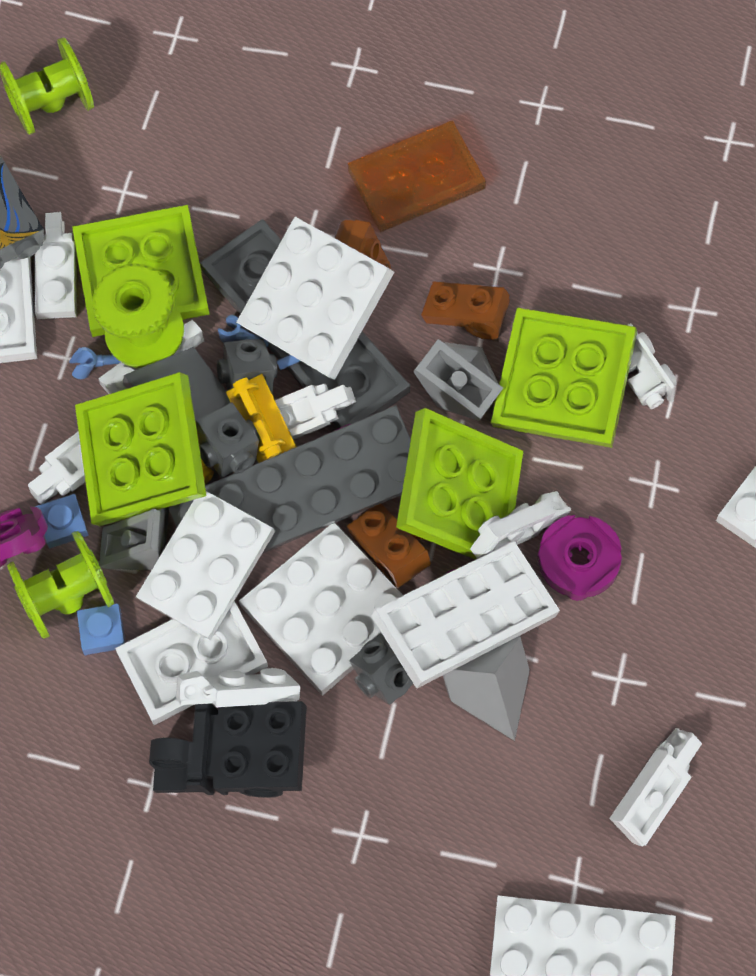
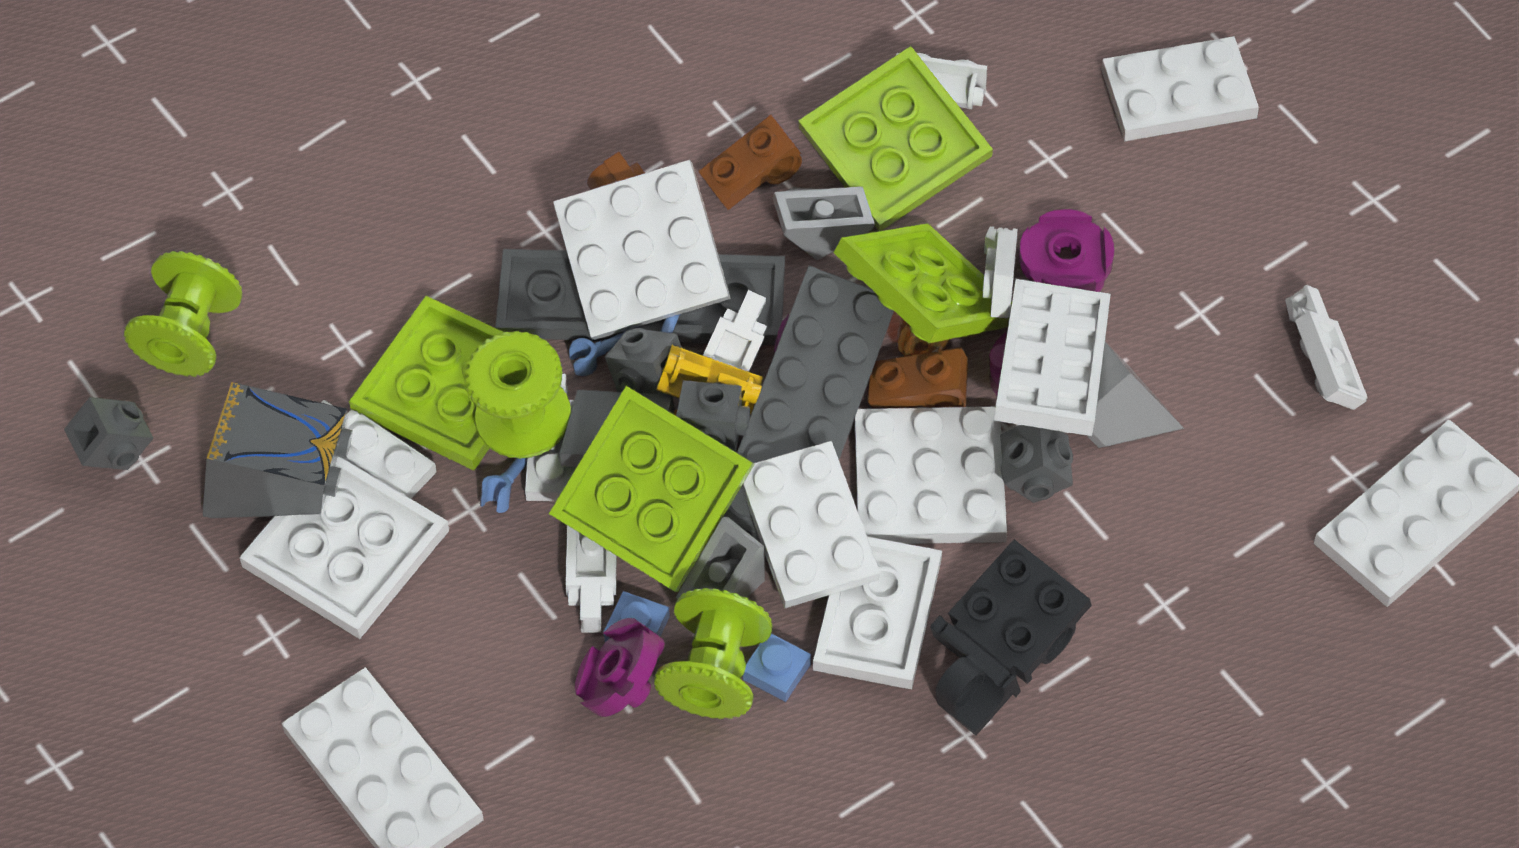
camera: 50 degrees left, 10 degrees down
white hinge [176,668,300,707] -> none
clear orange plate [348,120,486,233] -> none

